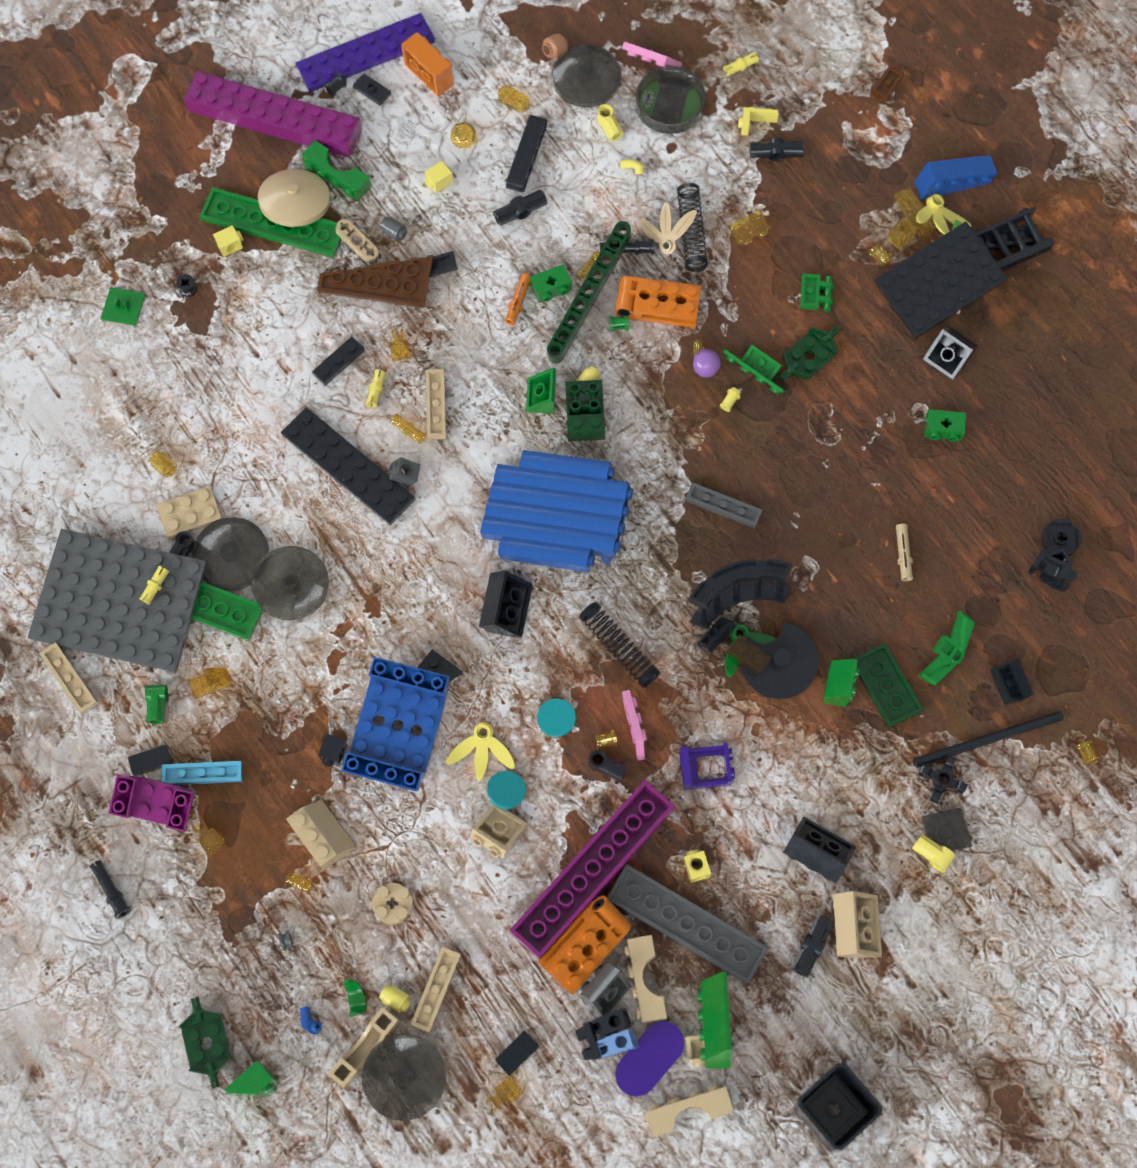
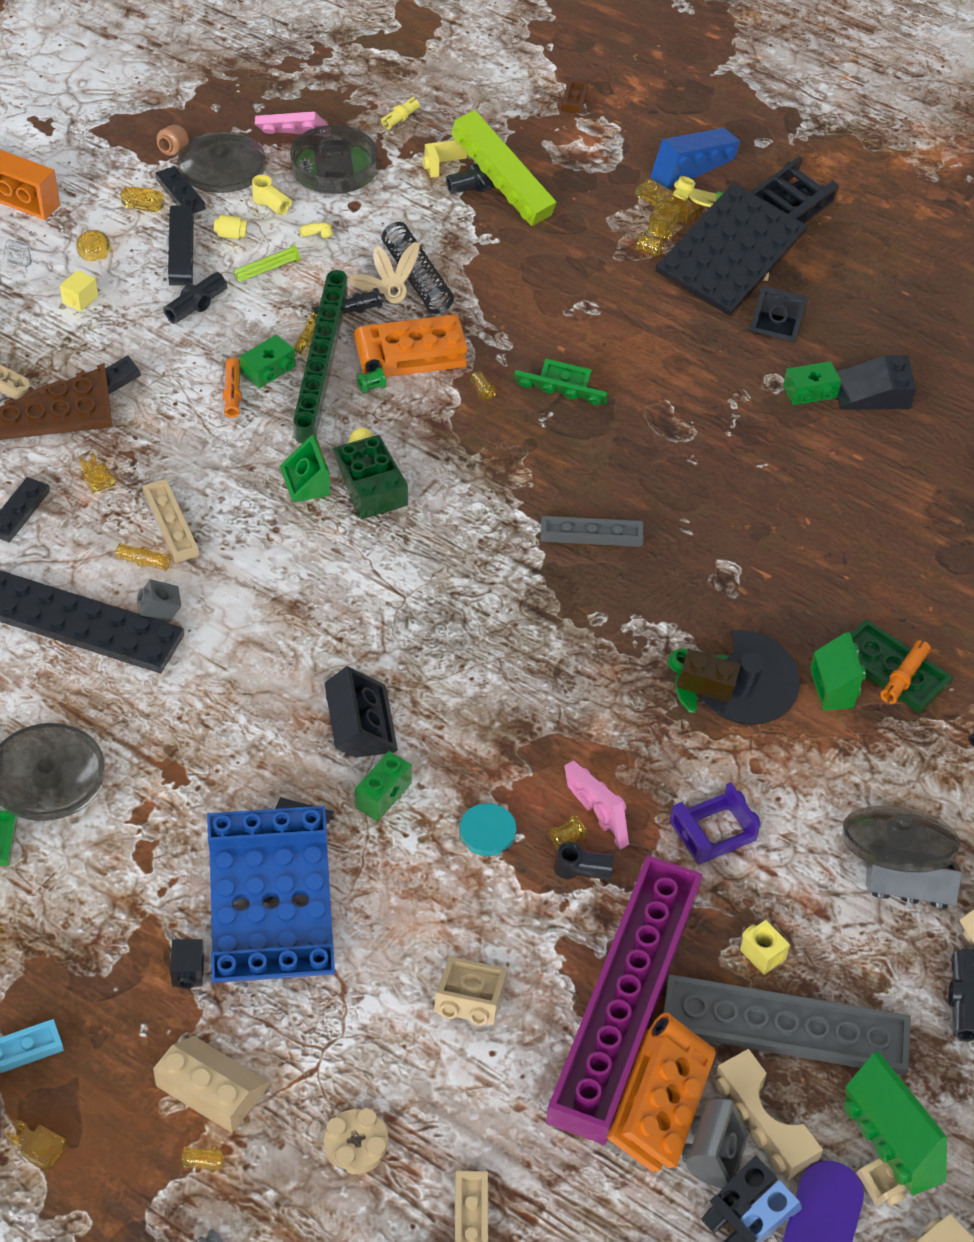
camera: 25 degrees left, 20 degrees down
light yellow pin [365,369,386,408] -> none
dark grey brick [379,217,407,241] -> none
light yellow plant [446,722,515,780] -> none
blue panel [480,450,633,573] -> none
teal tile [486,771,526,810] -> none
black piece [579,602,660,688] -> none
black fence [689,559,792,629] -> none
medium lavender hair [693,348,721,378] -> none
black plate [697,617,736,653] -> none
light yellow pin [720,387,741,412] -> none
clear yellow bracket [728,209,772,246] -> none
dark green plate [779,325,841,382] -> none
green plate [800,273,834,312] -> none
tan pin [895,524,913,581] -> none
green plate [918,611,975,686] -> none
none -> black plate [155,166,206,213]
none -> light yellow brick [214,214,247,240]
none -> lime axle [234,244,300,282]
none -> green brick [355,751,412,821]
none -> lime brick [451,110,556,226]
none -> black slope [837,355,916,410]
none -> clear smoke dish [842,805,960,873]
none -> orange pin [880,640,931,704]

